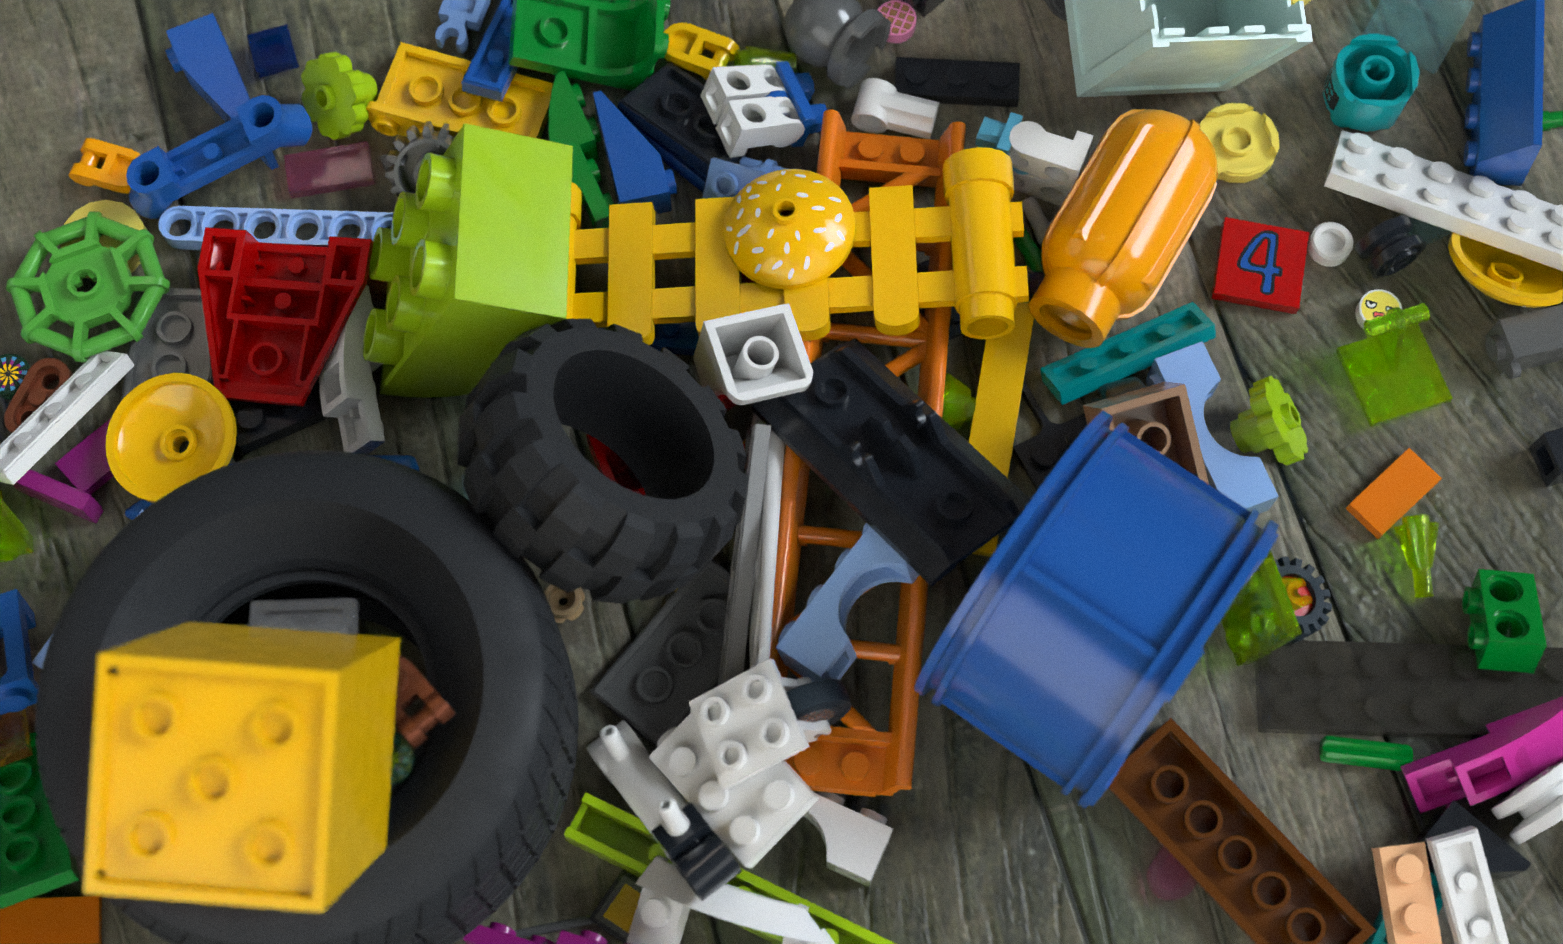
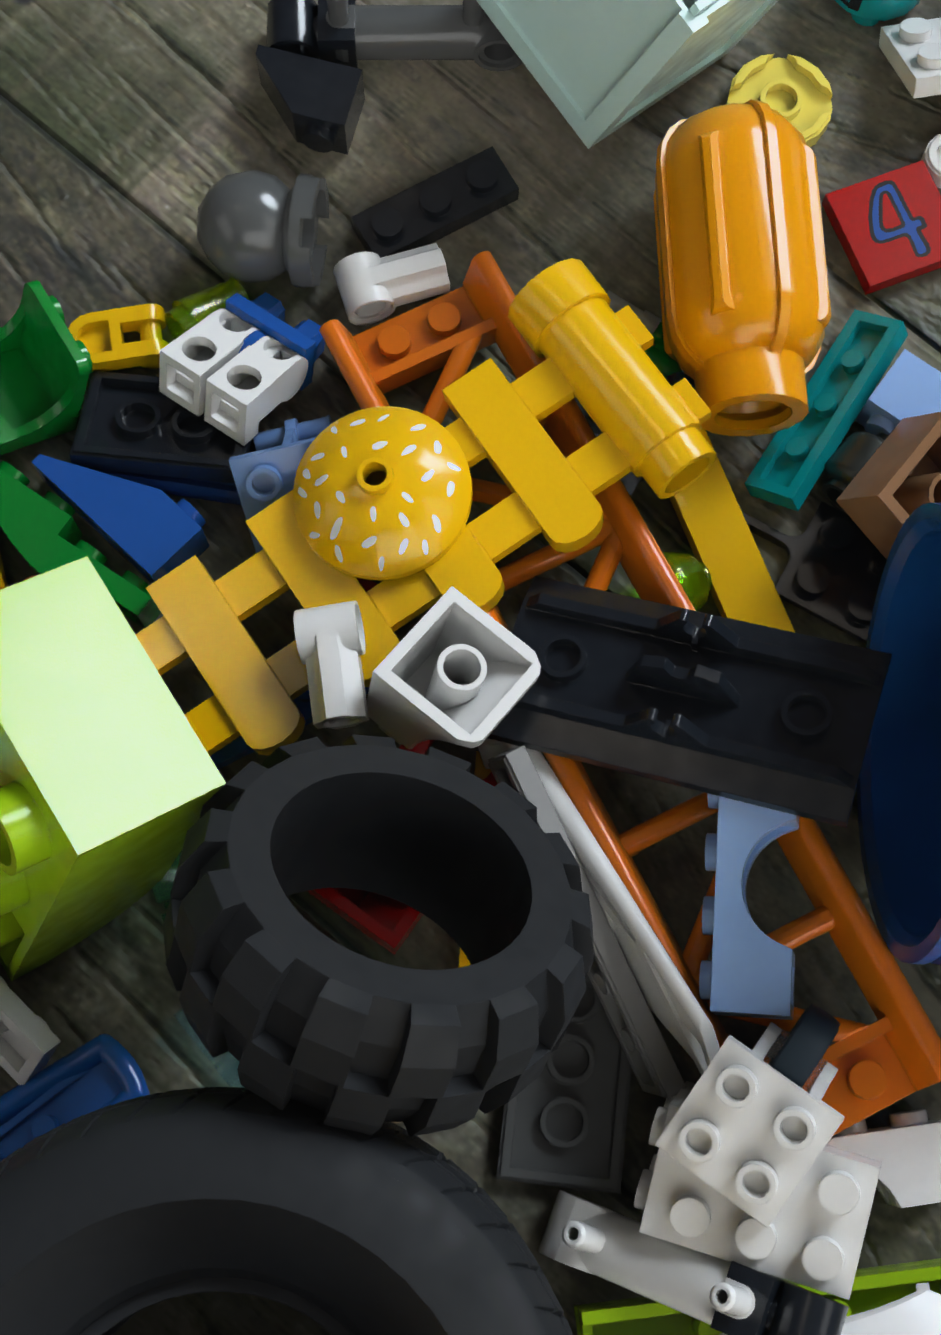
camera: 35 degrees left, 5 degrees up
tile [878,0,916,43] -> none
white hips [975,112,1094,206] -> none
none -> white piece [293,600,369,729]

